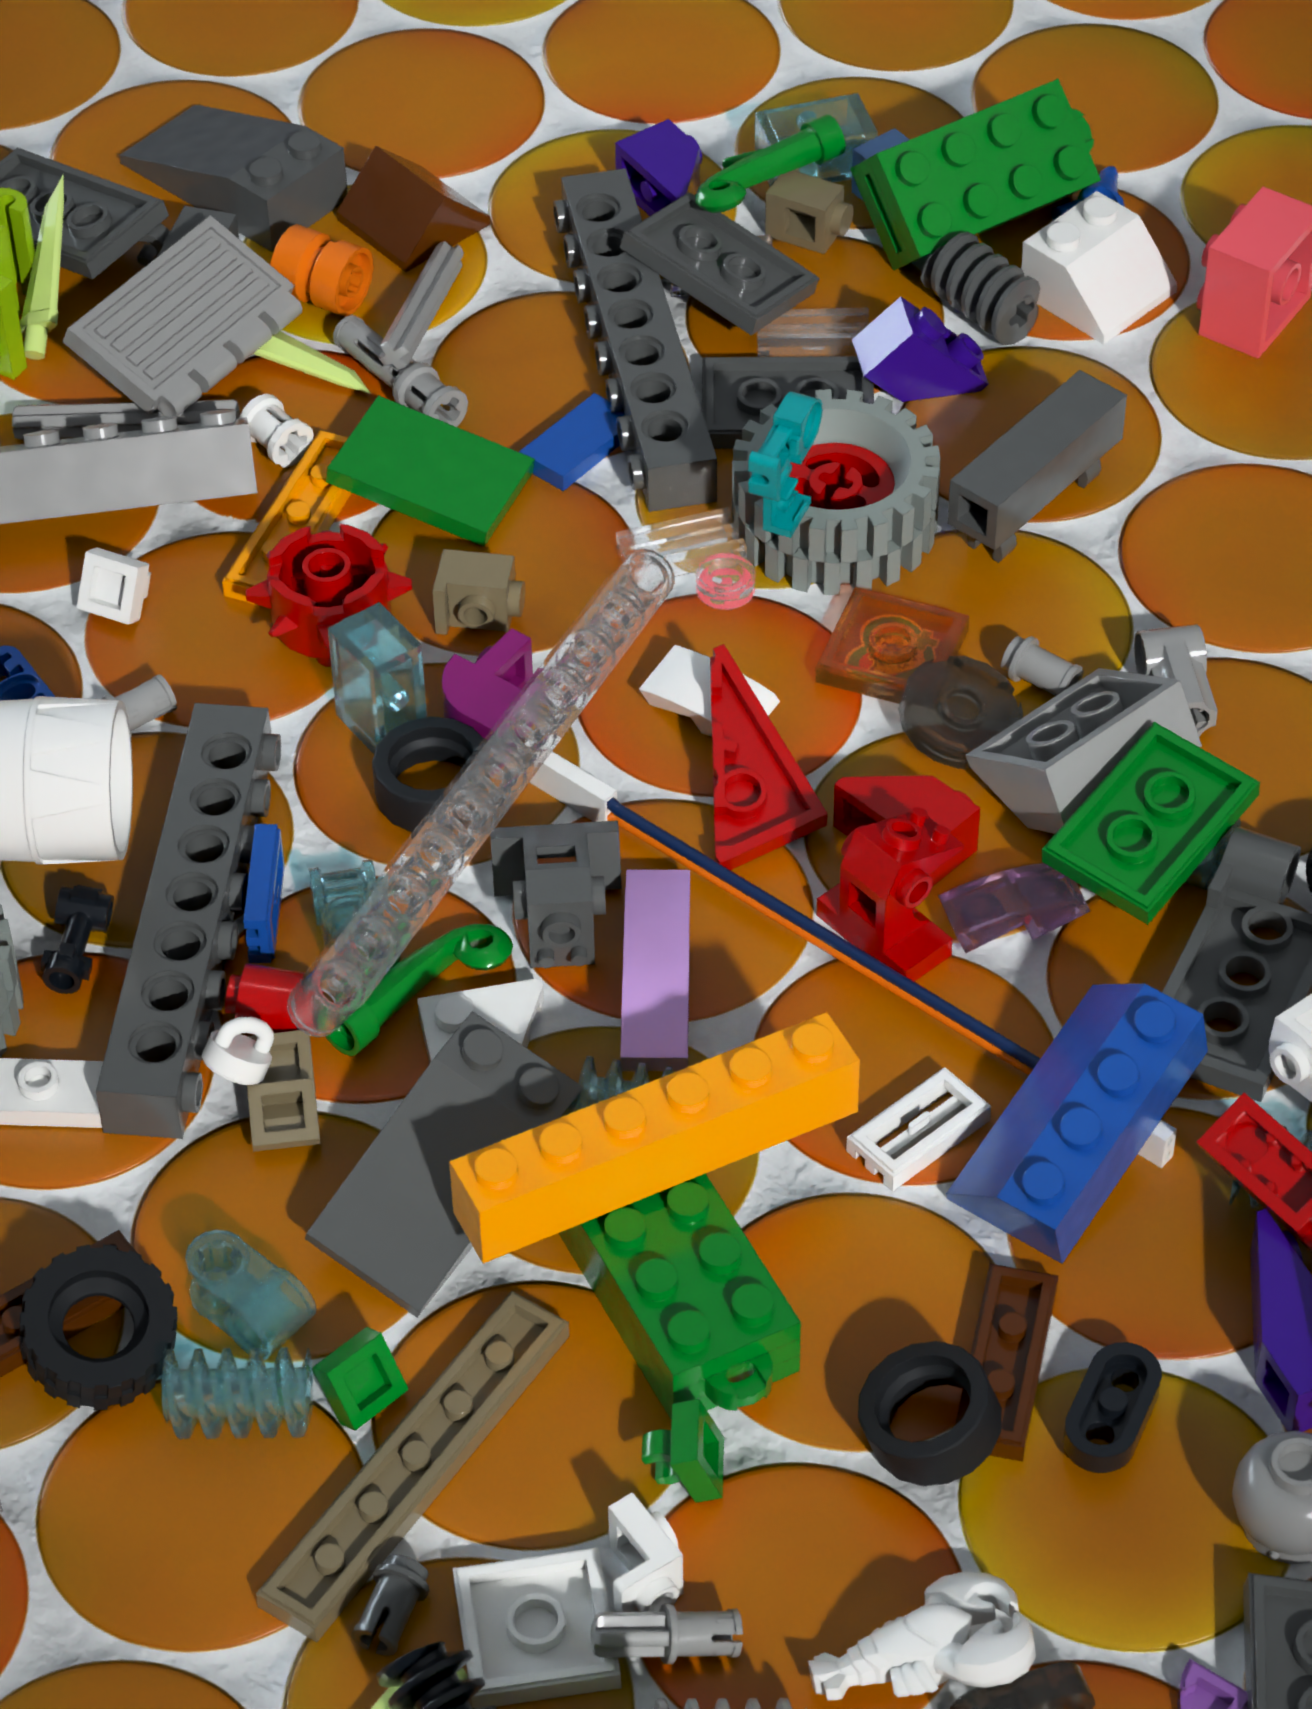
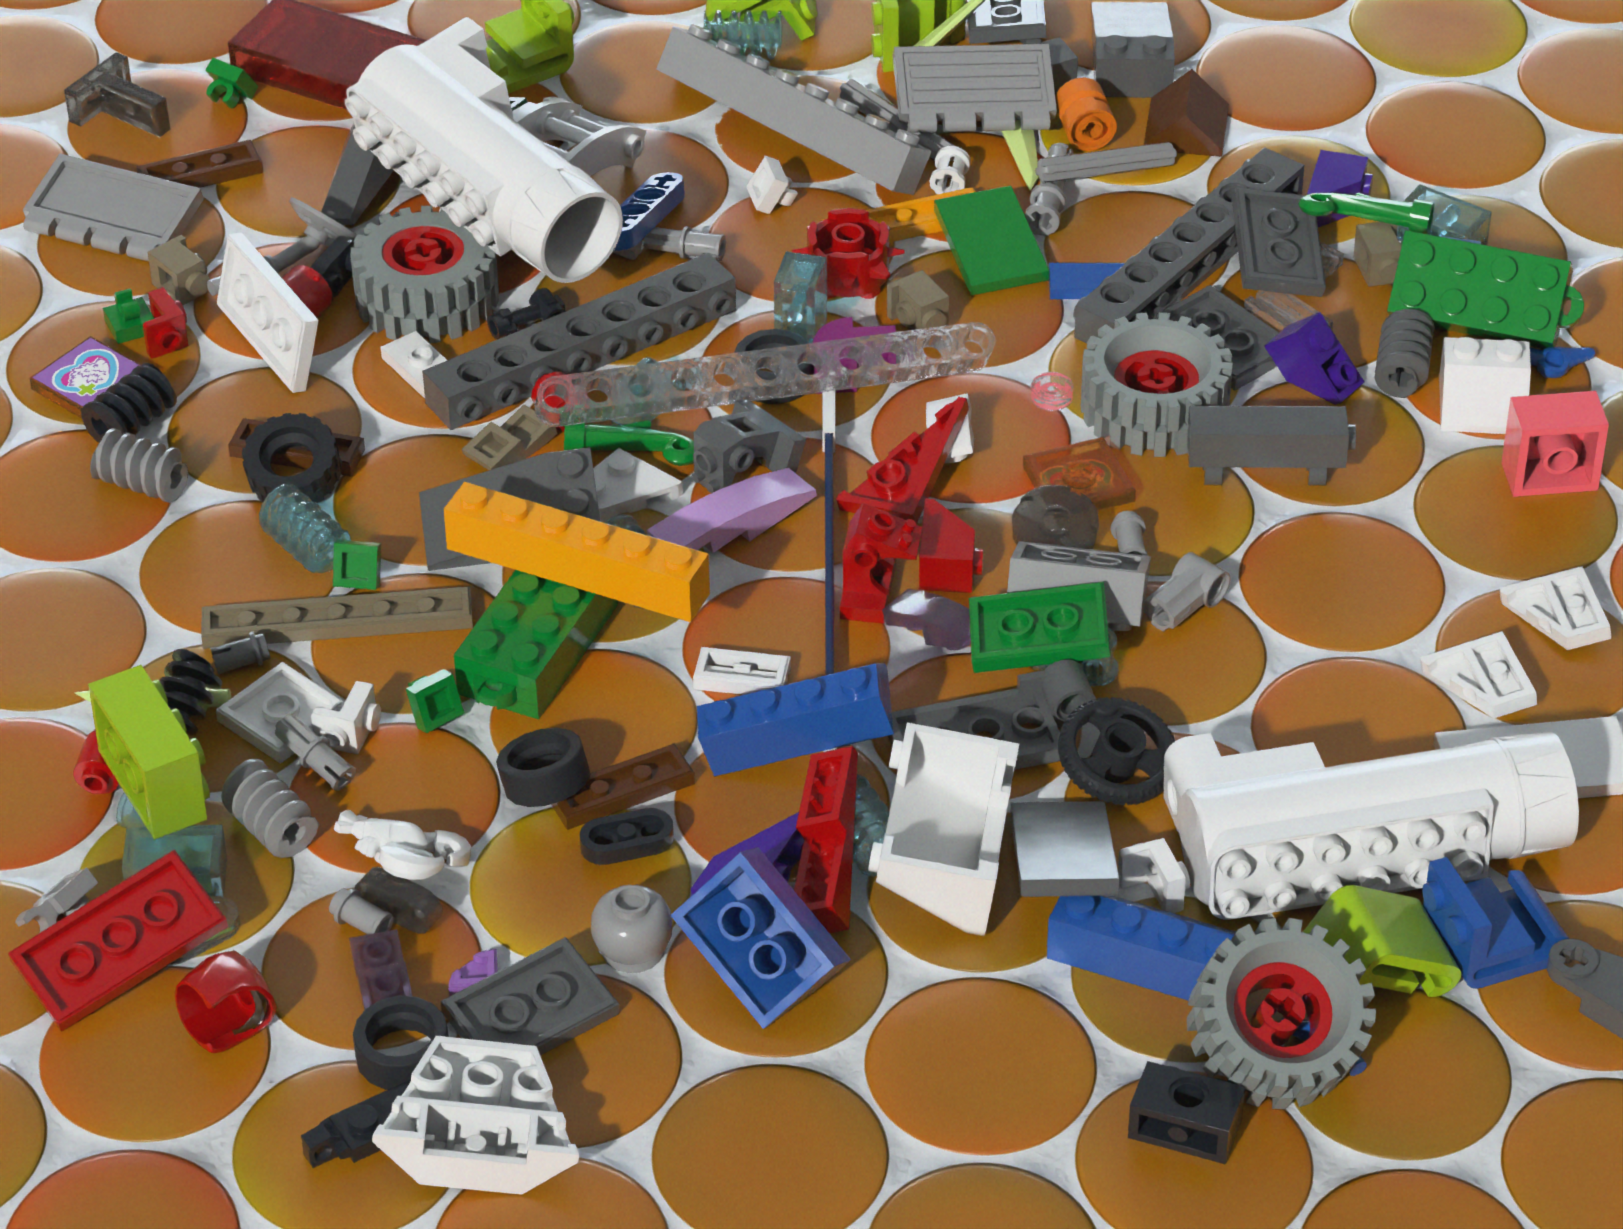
camera: 50 degrees right, 5 degrees down
clear light blue piece [185,1230,317,1361] -> none
white tile [201,1017,274,1085] -> none
blue tile [243,824,285,963] -> none
clear tile [616,507,747,586] -> none
teal piece [748,391,823,538] -> none

